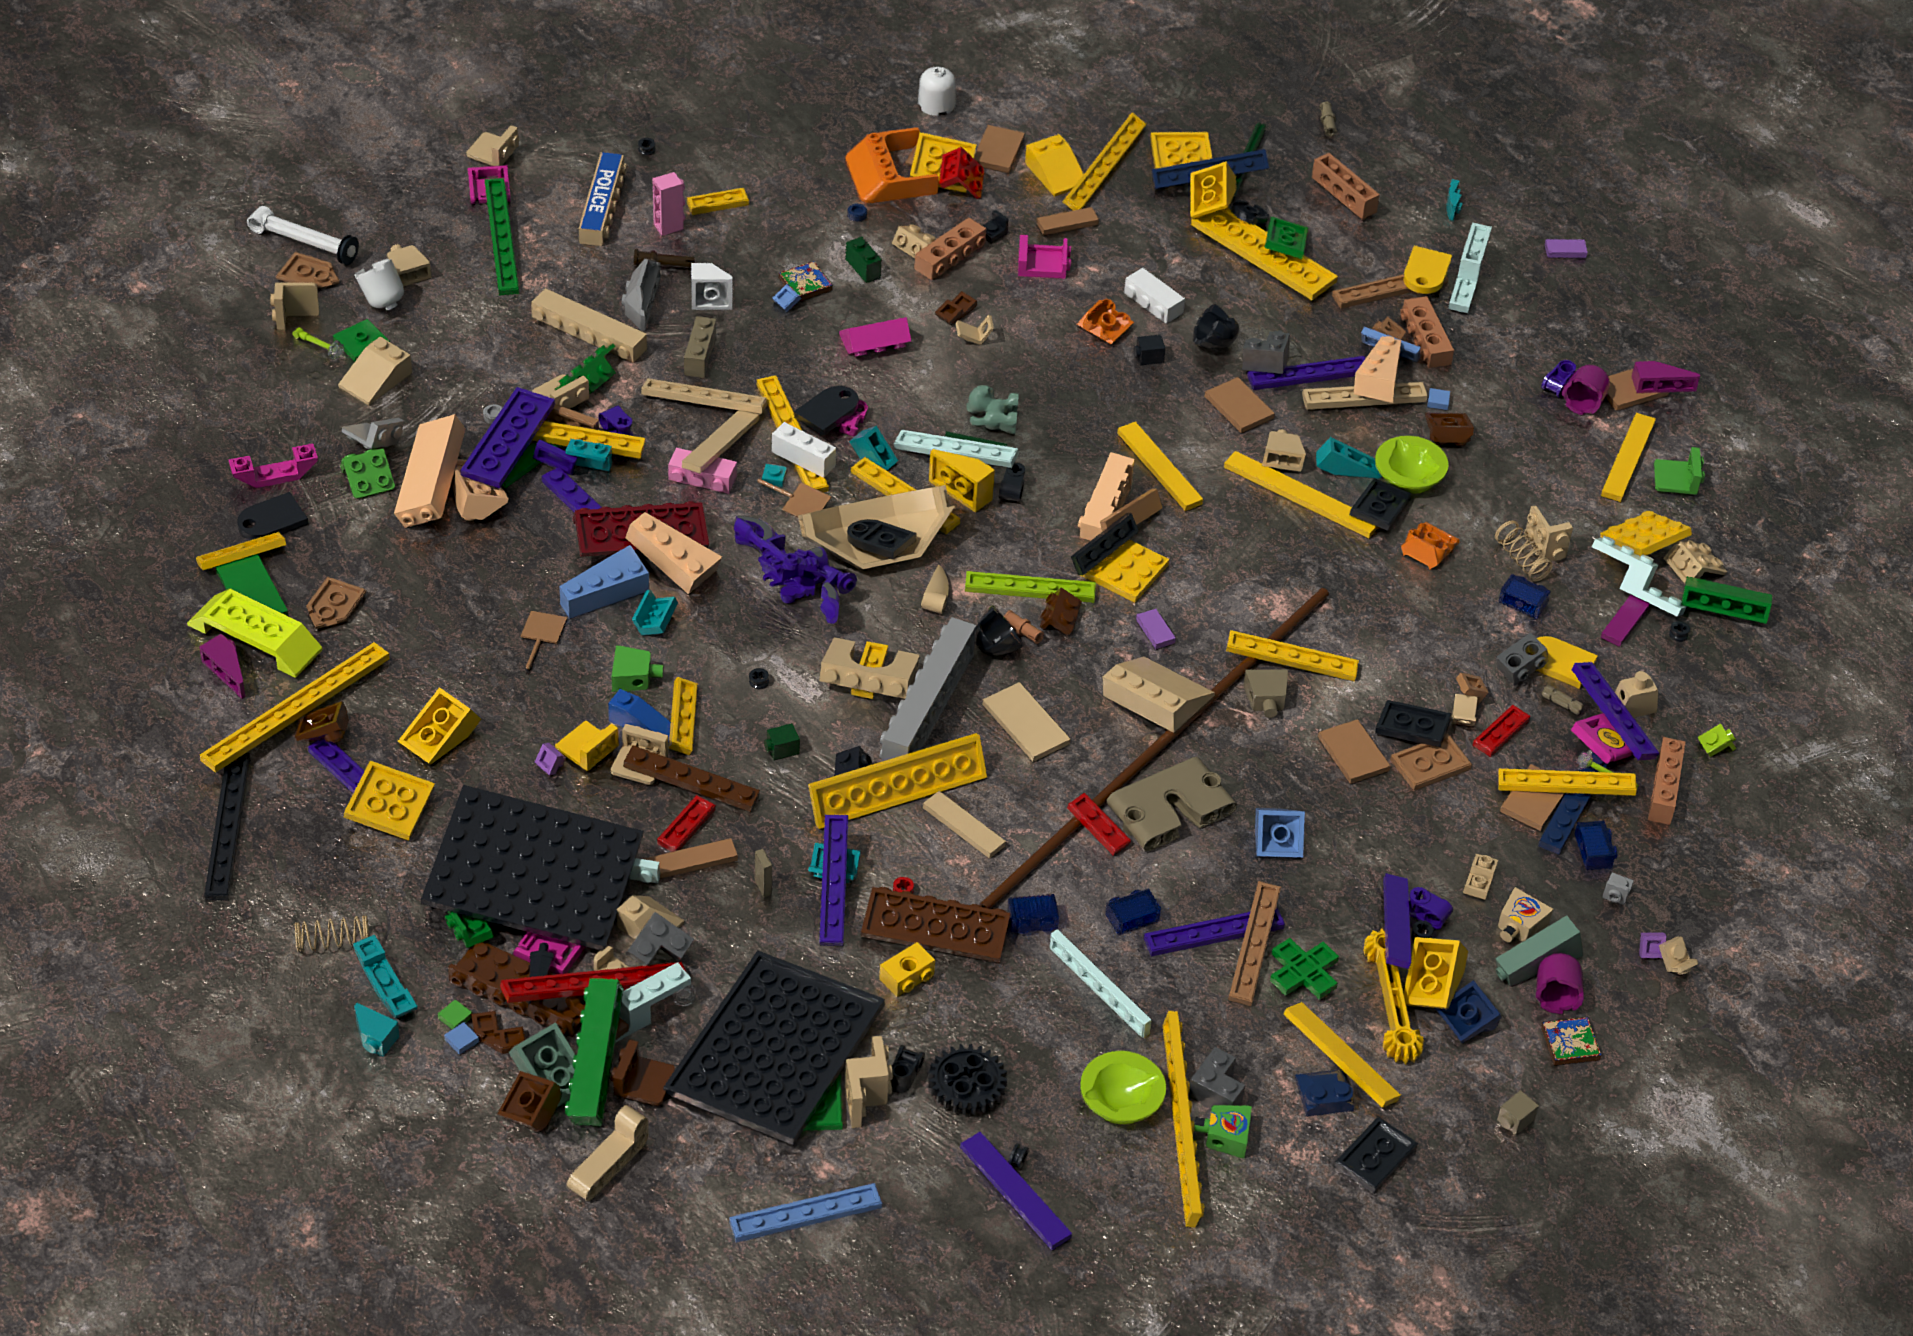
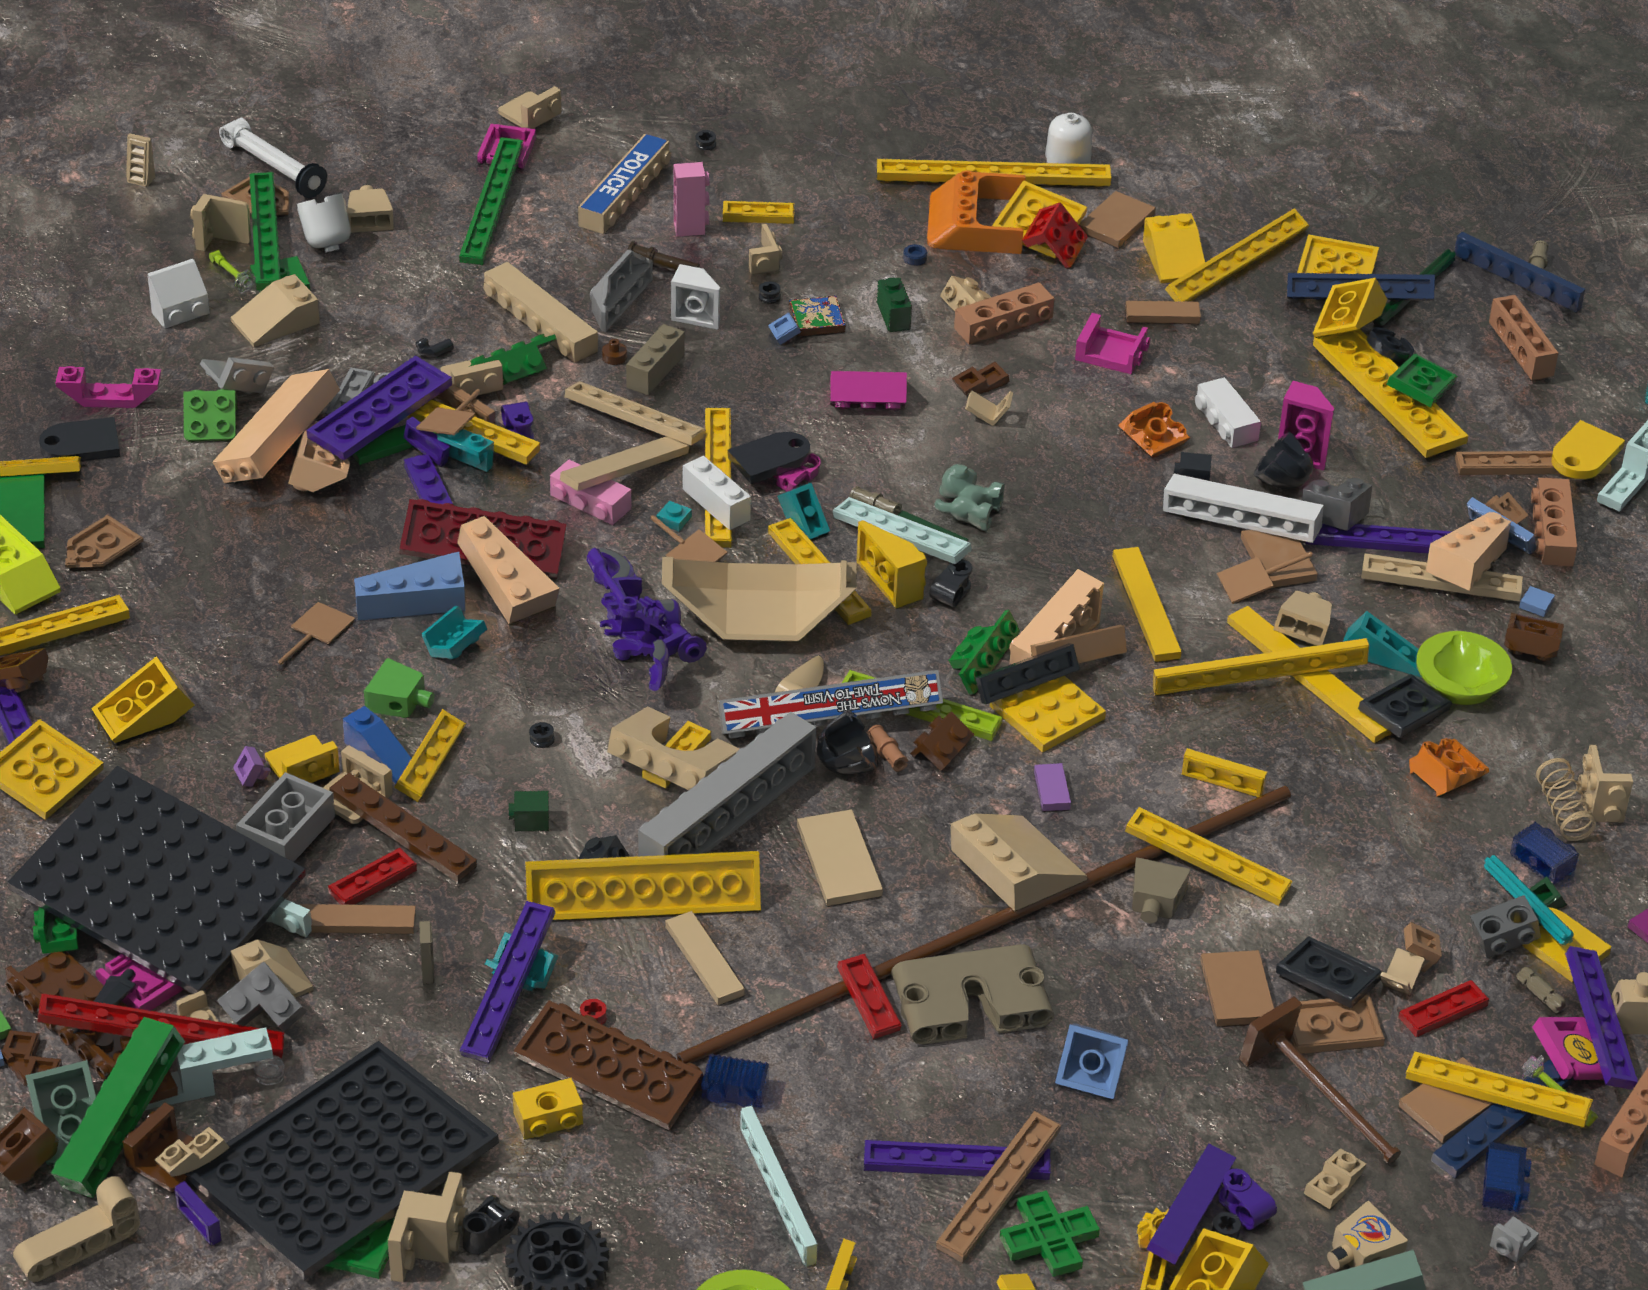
camera: 20 degrees right, 5 degrees down
black tile [847,519,917,560] -> none
black bracket [982,210,1009,244] -> none
clear blue brick [1105,888,1161,935] -> none
none -> tan slope [126,133,155,187]
none -> white slope [148,259,210,329]
none -> tan slope [155,1127,229,1177]
none -> dark purple tile [175,1181,222,1246]
none -> light grey brick [236,772,335,862]
none -> green tile [250,172,281,290]
none -> light grey tile [325,367,375,417]
none -> black arm [415,338,454,357]
none -> medium nougat piece [416,389,481,435]
none -> reddish brown tile [602,339,627,365]
none -> brick [717,670,943,738]
none -> tan bracket [749,224,783,274]
none -> black bush [759,281,781,304]
none -> dark tan pin [849,486,902,515]
none -> yellow plate [877,159,1111,187]
none -> green bracket [948,610,1020,695]
none -> yellow tile [1153,638,1369,695]
none -> white brick [1163,474,1323,543]
none -> yellow tile [1181,748,1267,797]
none -> medium nougat piece [1217,552,1313,604]
none -> reddish brown tile [1239,996,1401,1164]
none -> dark pink slope [1278,381,1335,471]
none -> dark blue plate [1454,232,1585,313]
none -> teal axle [1484,855,1574,946]
none -> dark green slope [1529,877,1567,909]

